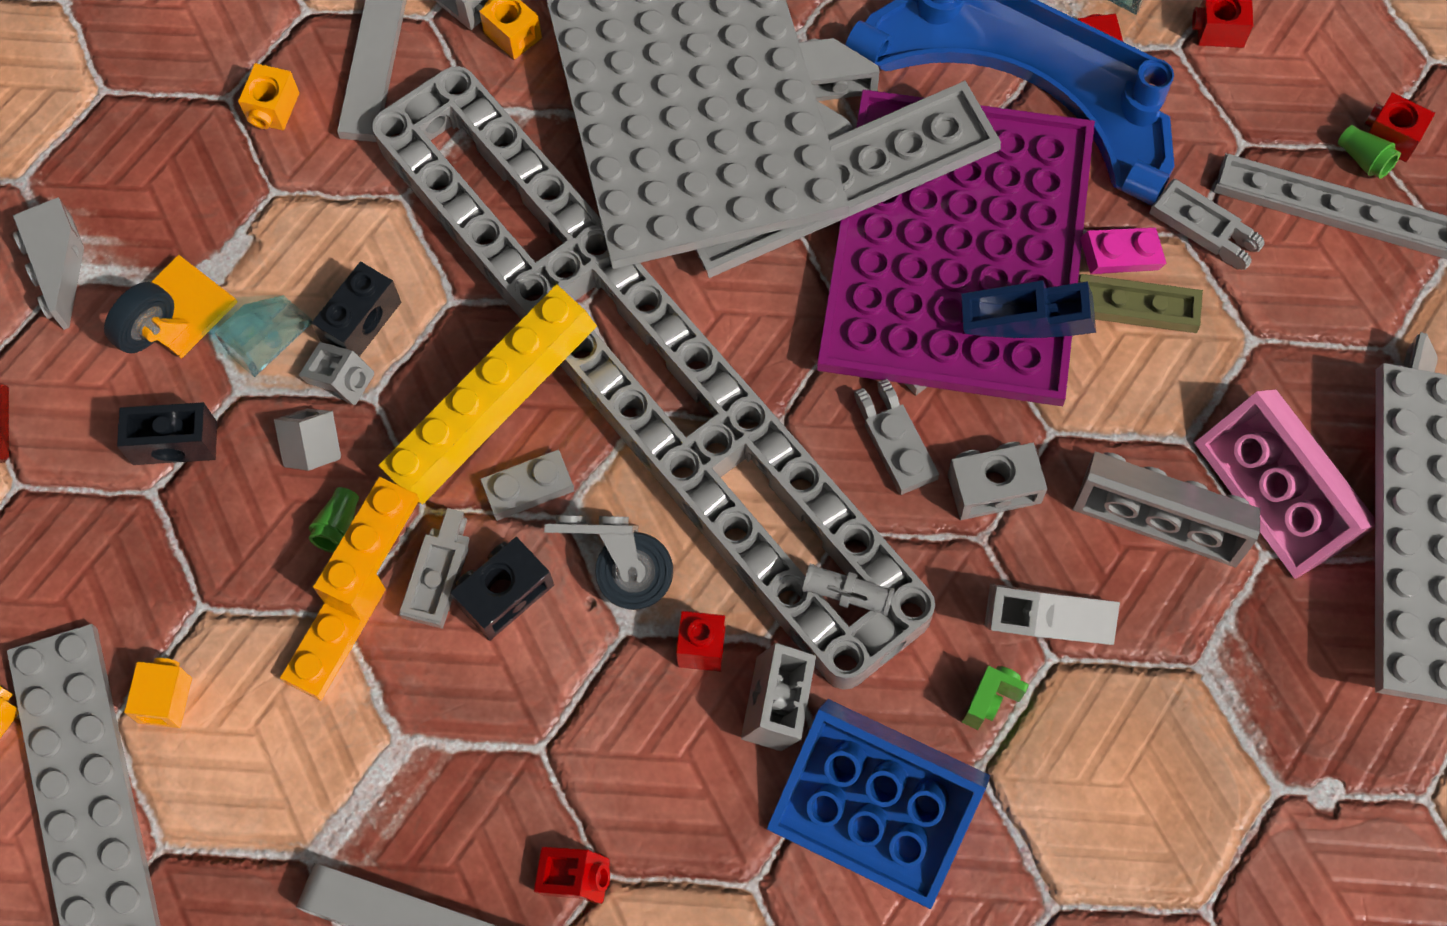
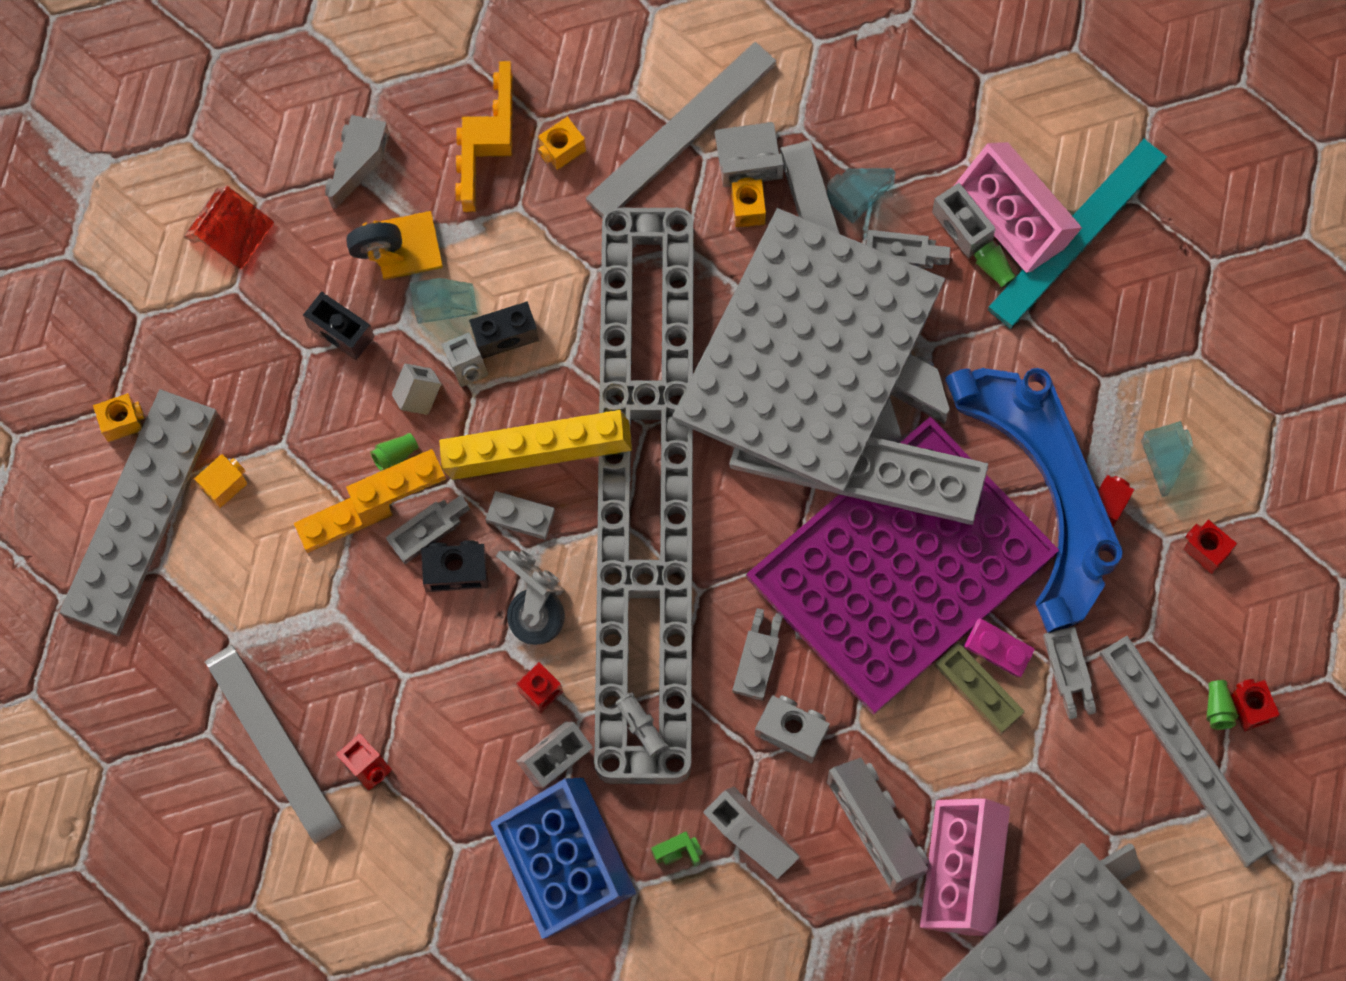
camera: 40 degrees right, 5 degrees up
dark blue slope [961,280,1096,338] -> none
none -> light orange bracket [455,61,513,212]

